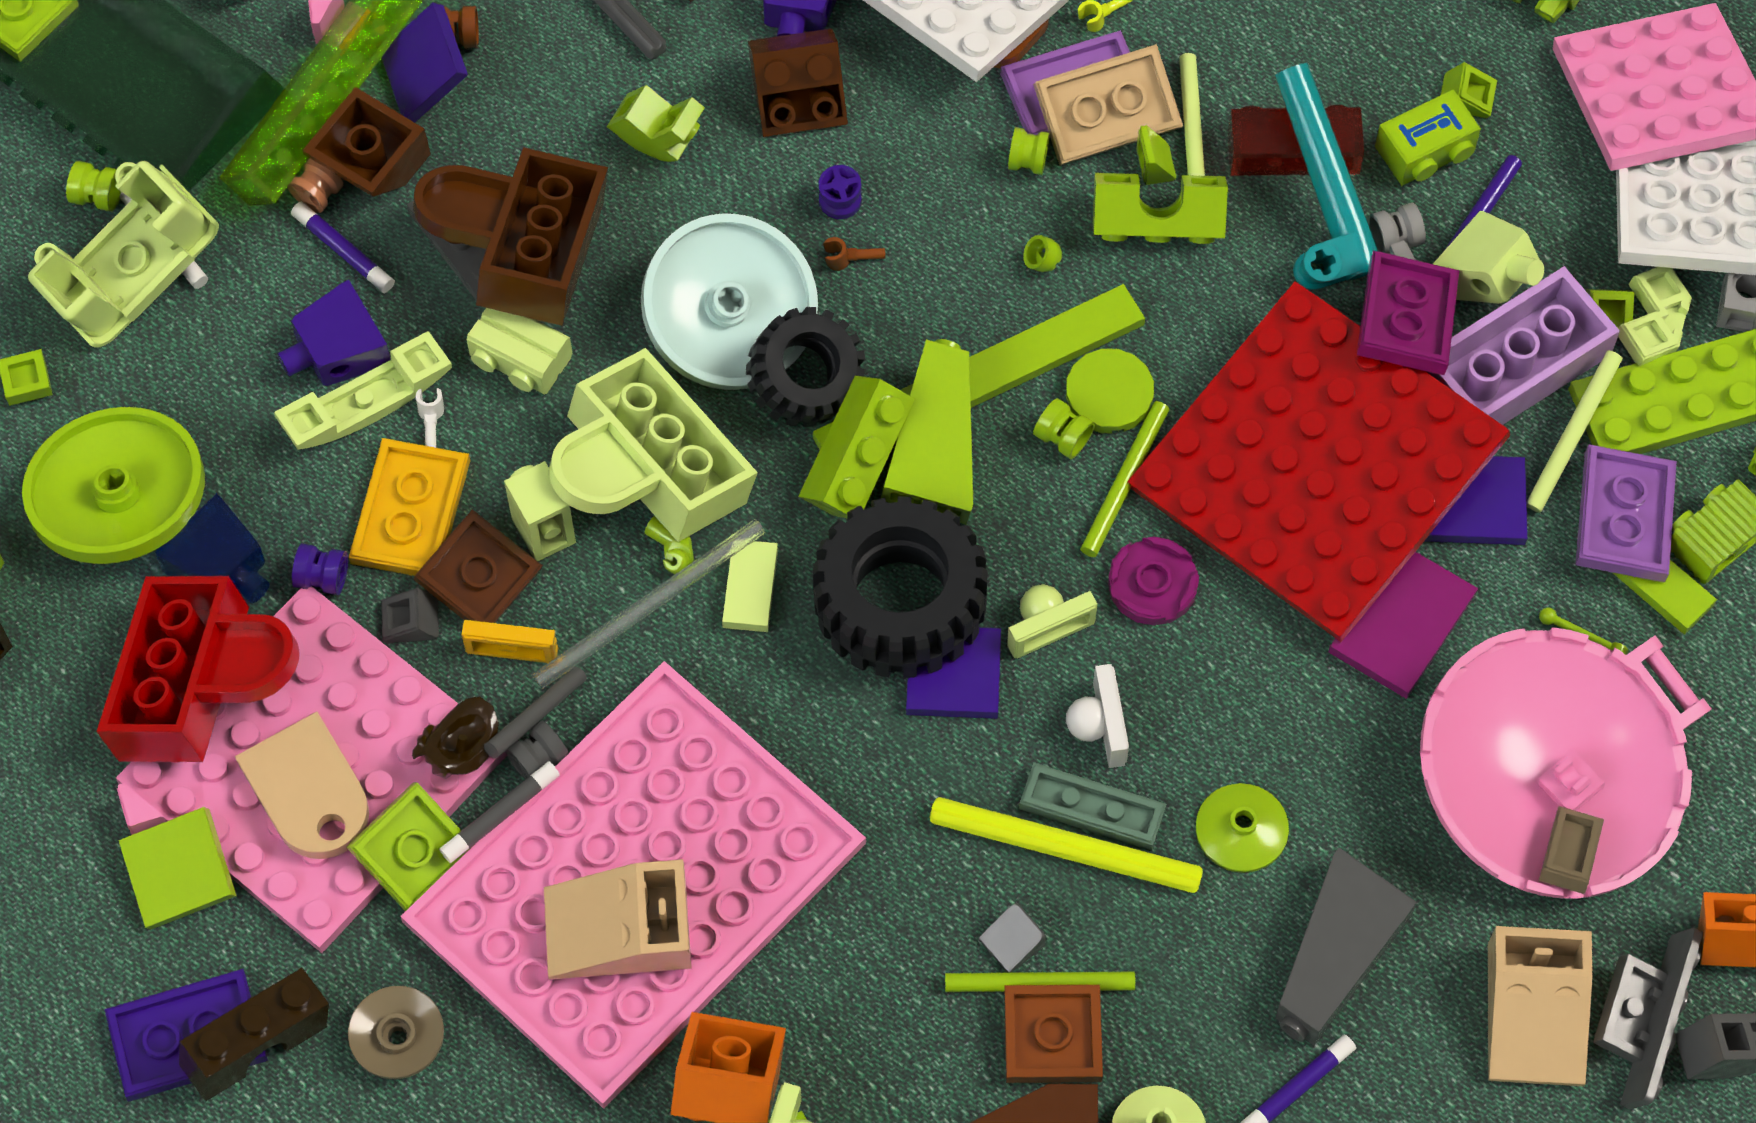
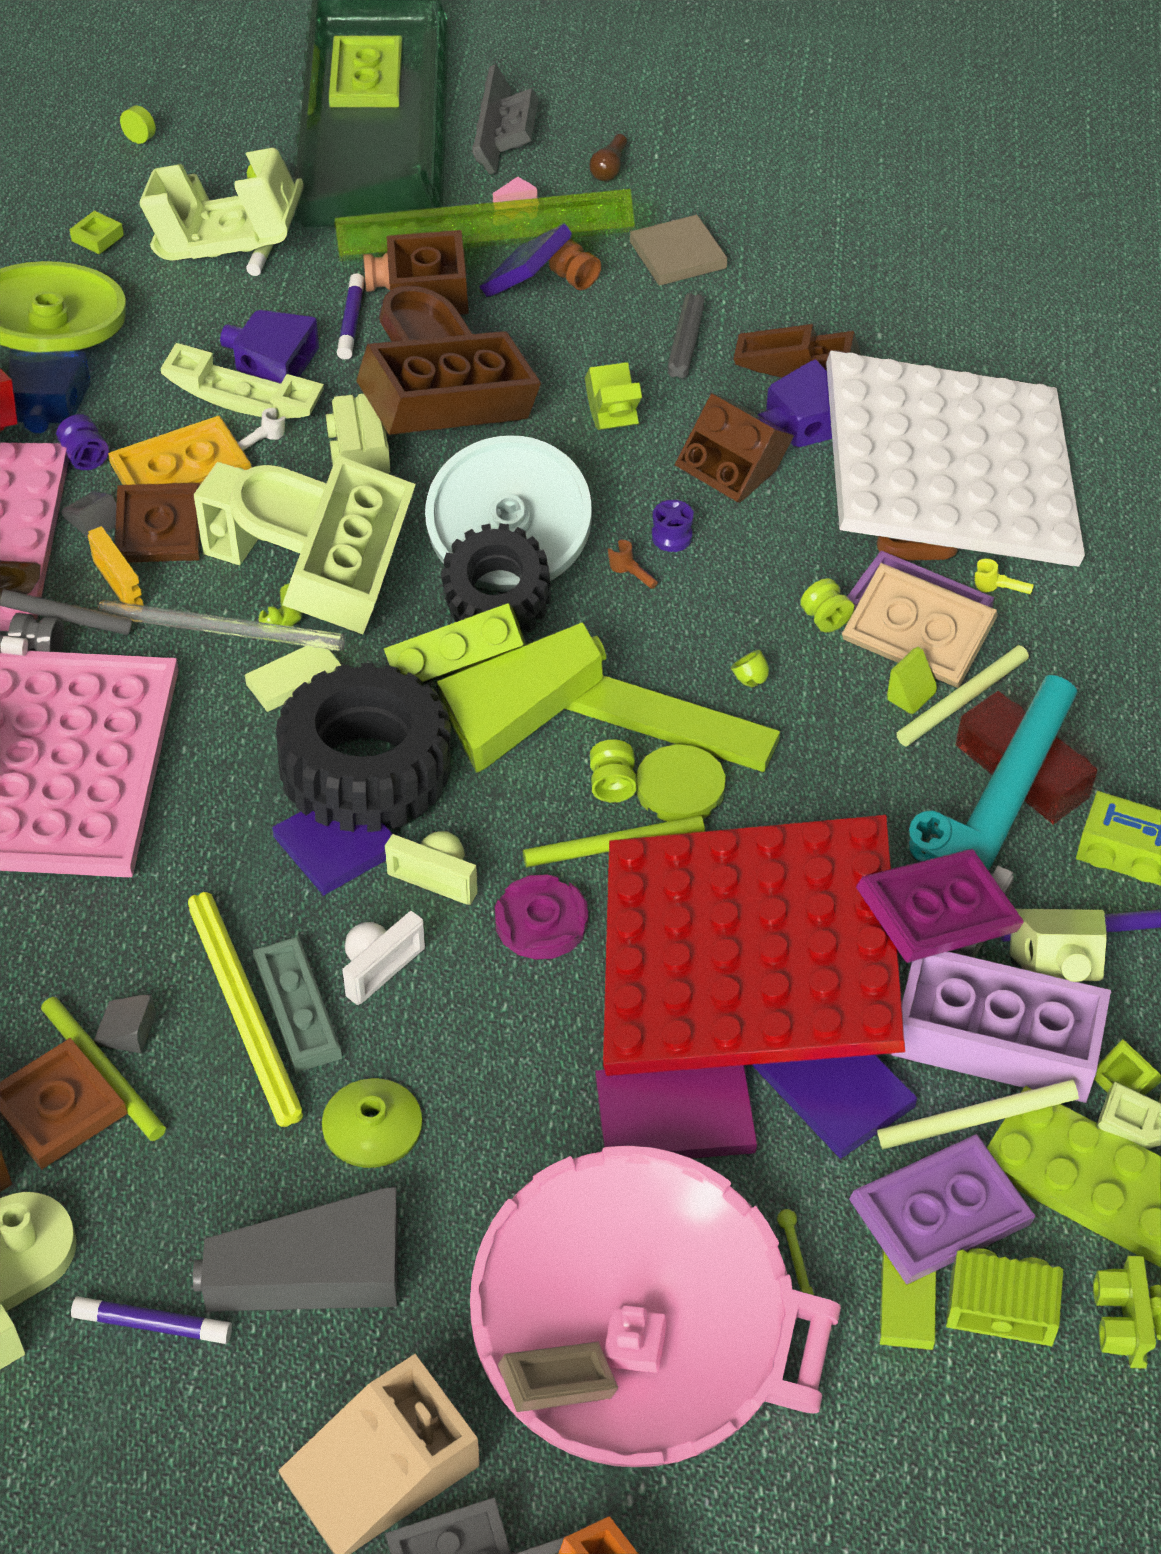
camera: 50 degrees right, 15 degrees down
lime arch [1092,173,1228,244] -> none
light grey wheel [1369,202,1426,254] -> none

